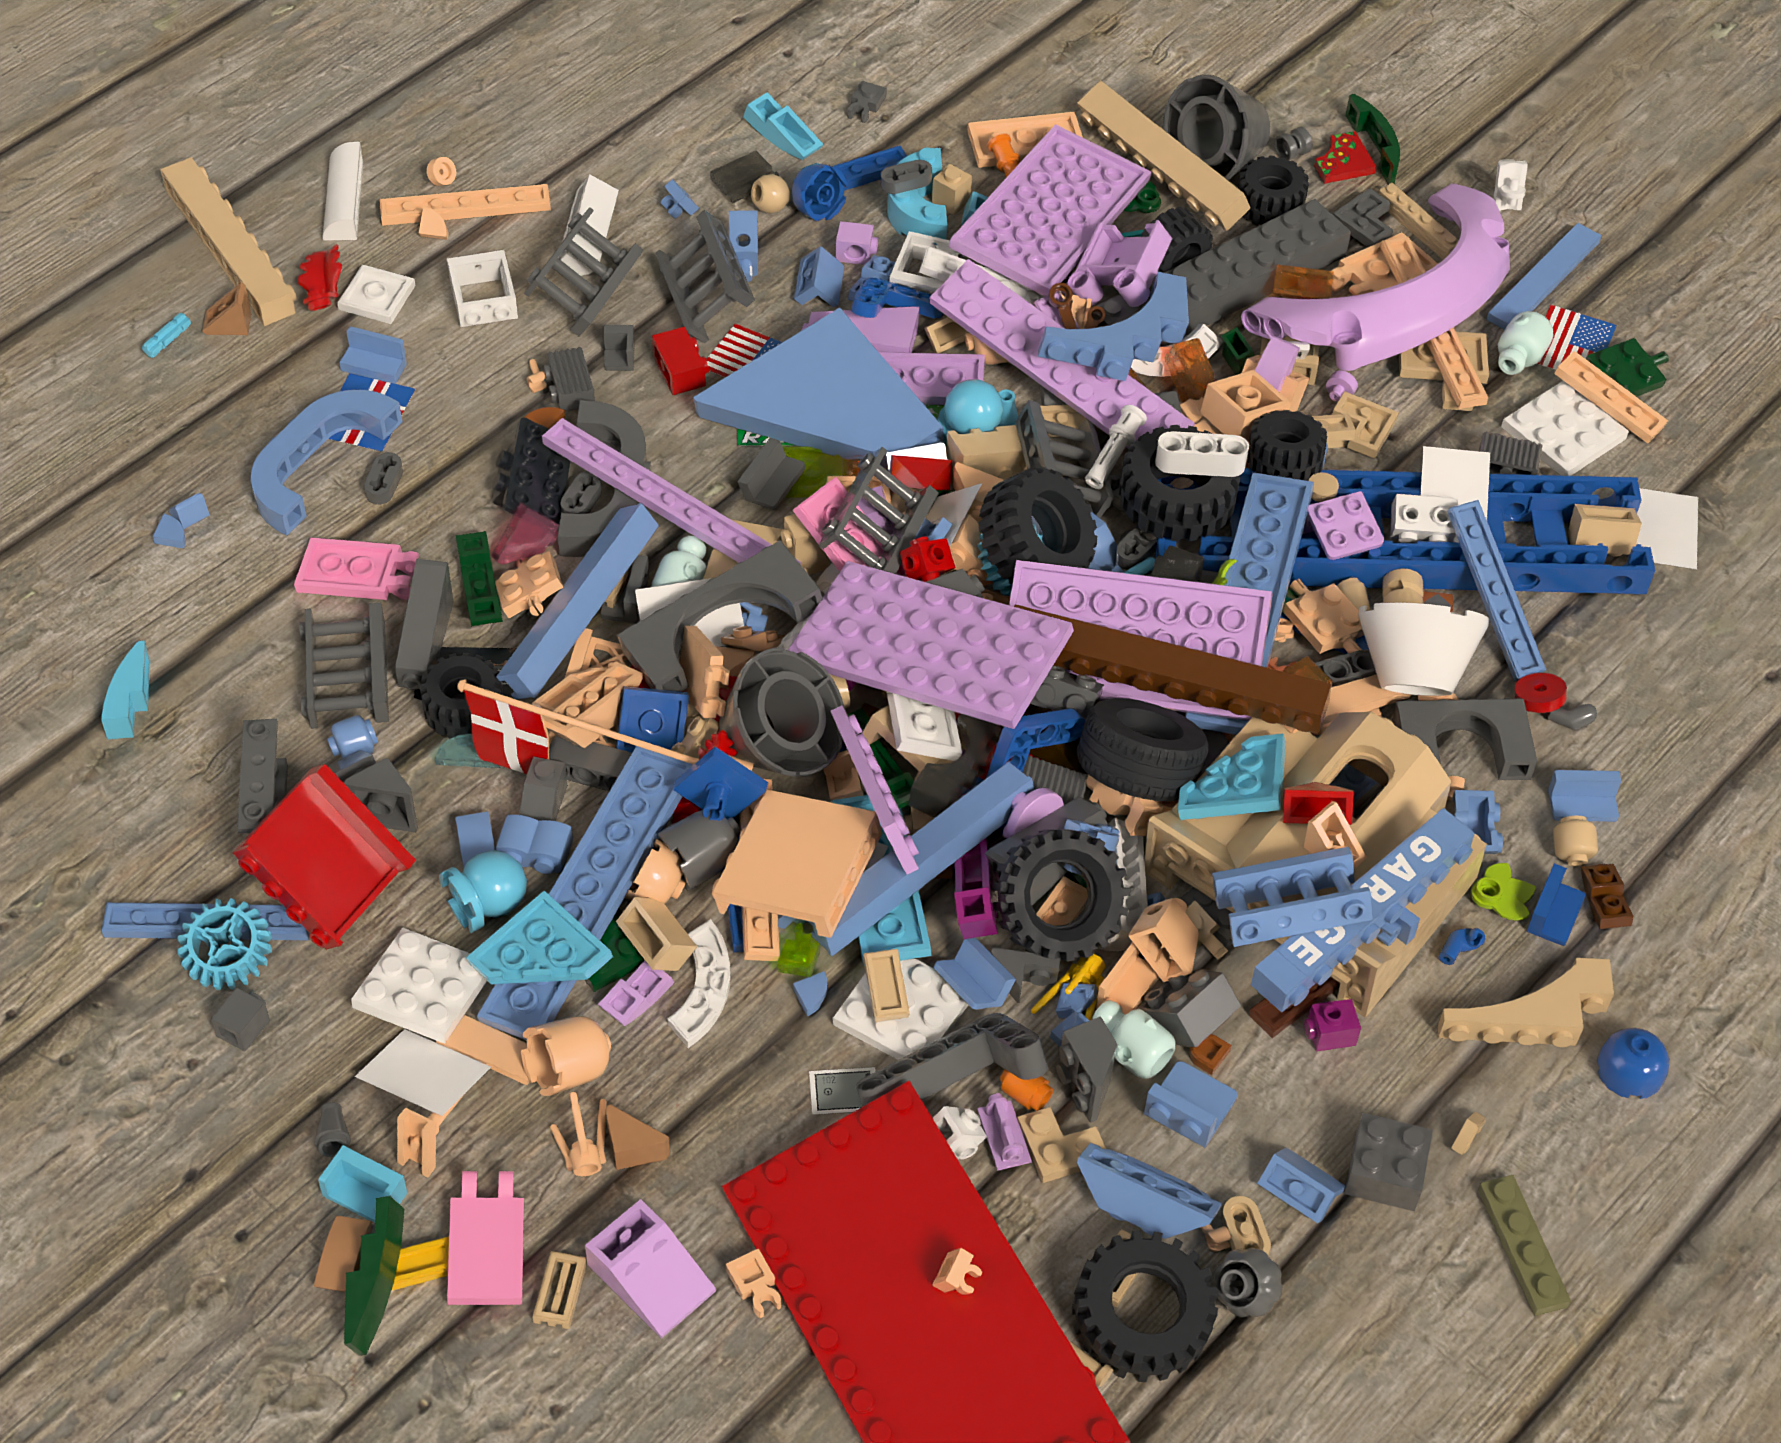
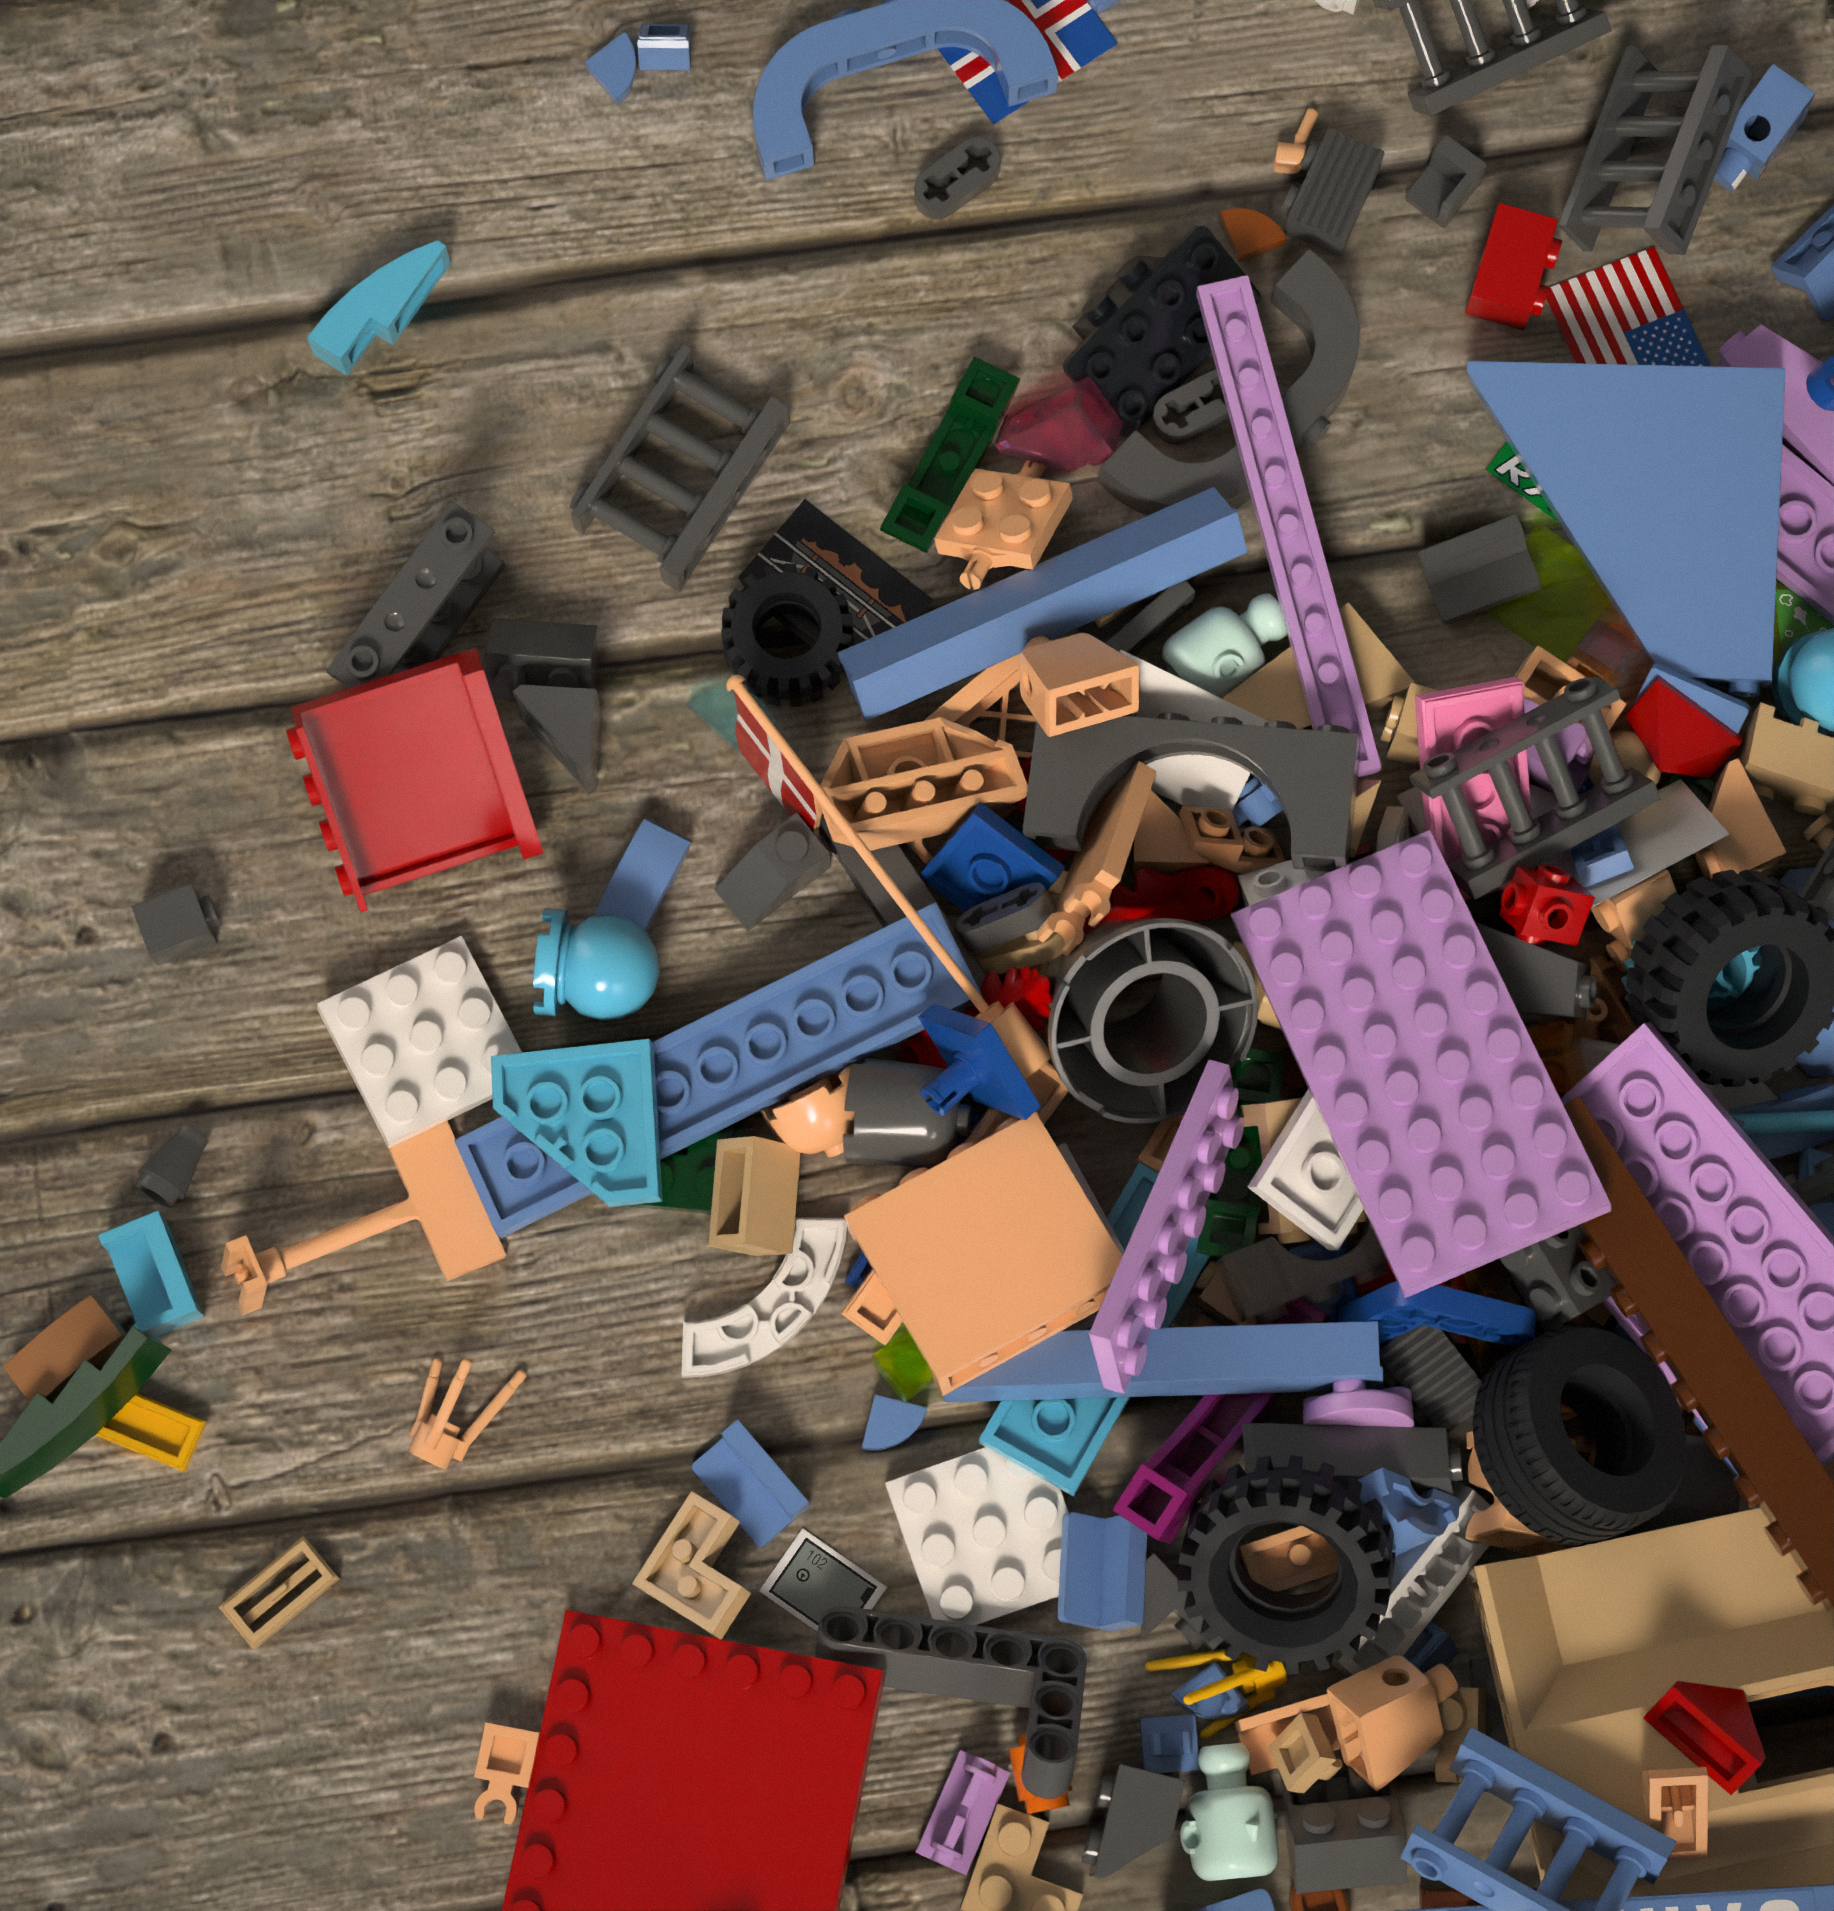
camera: 40 degrees right, 25 degrees up
medium blue tile [101,902,310,940] -> none
medium azure gear [177,898,272,991] -> none
bright pink tile [294,538,419,600] -> none
medium blue head [327,715,378,759] -> none
white sticker [355,1029,491,1116] -> none
dark grey slope [395,559,454,690] -> none
bright pink tile [447,1171,524,1305] -> none
medium blue brick [496,815,573,874] -> none
light nougat cylinder [521,1016,611,1096] -> none
lavender slope [585,1199,716,1339] -> none
lavender slope [598,961,674,1026] -> none
medium nougat slope [605,1104,670,1170] -> none
tan tile [863,949,910,1022] -> none
white brick [933,1106,987,1159] -> none
medium azure plate [1178,733,1286,820] -> none
none -> tan plate [632,1491,751,1640]
none -> medium blue panel [692,1419,810,1547]
none -> dark grey beam [955,883,1057,953]
none -> light nougat torso [1020,633,1139,737]
none -> tan tile [1268,1712,1343,1794]

